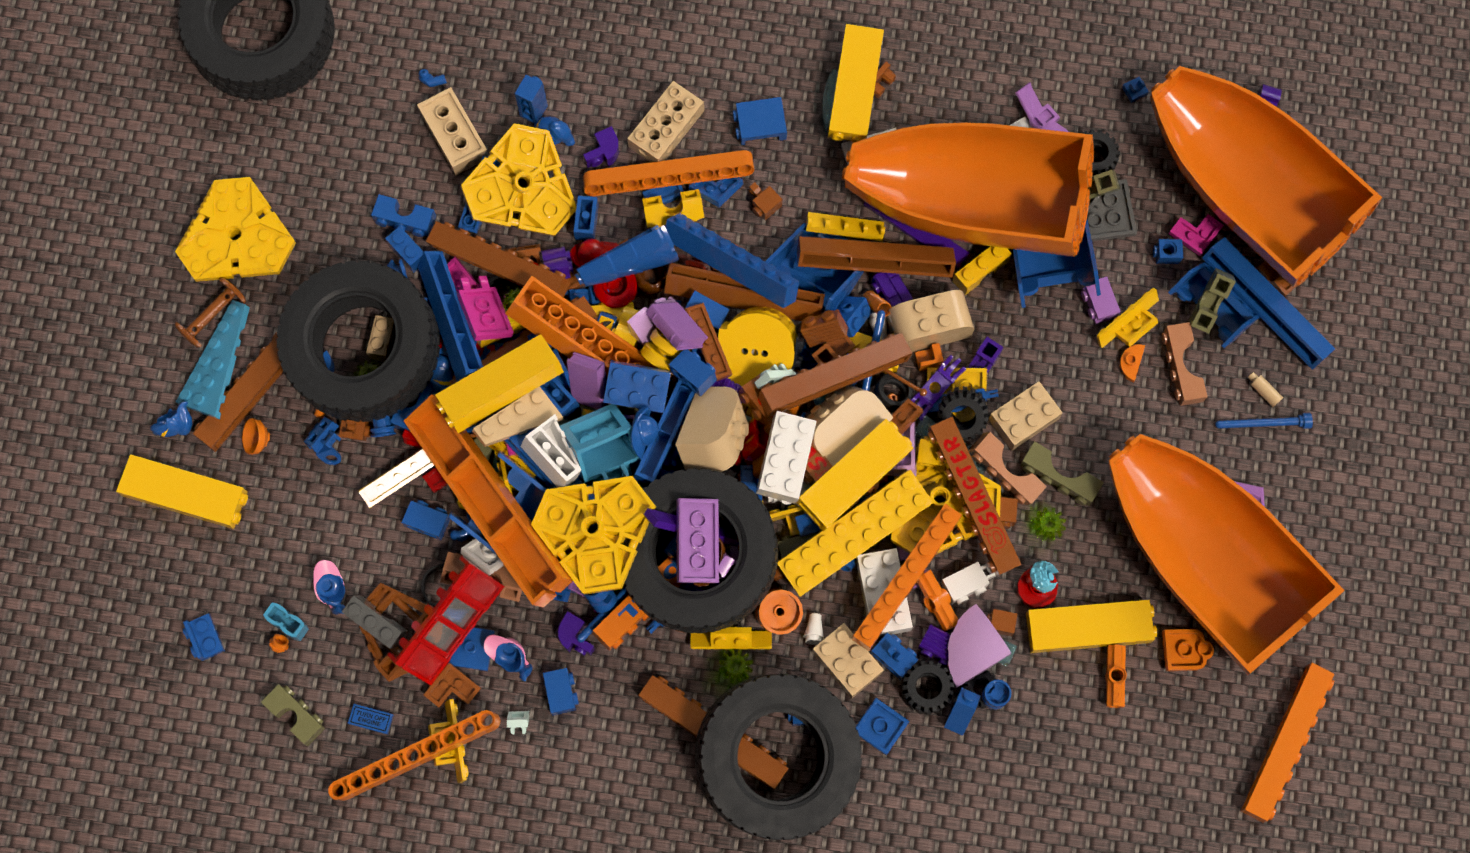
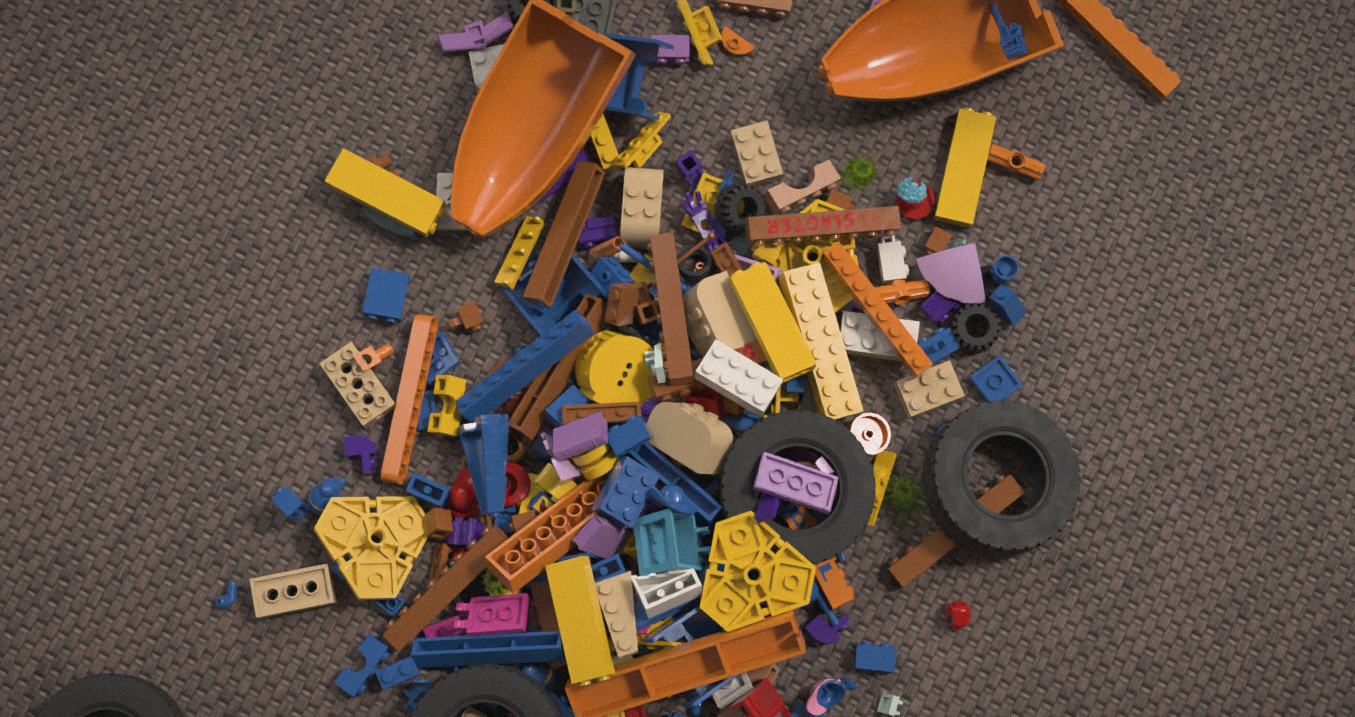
camera: 75 degrees left, 5 degrees up
white cone [804,613,824,645] -> none
orange panel [915,343,944,371] -> none
olive arch [1020,441,1104,506] -> none
orange plate [1162,629,1214,671] -> none
none -> orange bracket [353,343,394,372]
none -> dark orange brick [424,507,453,540]
none -> yellow bracket [613,112,671,168]
none -> red head [945,600,972,630]
none -> blue piece [988,2,1028,60]

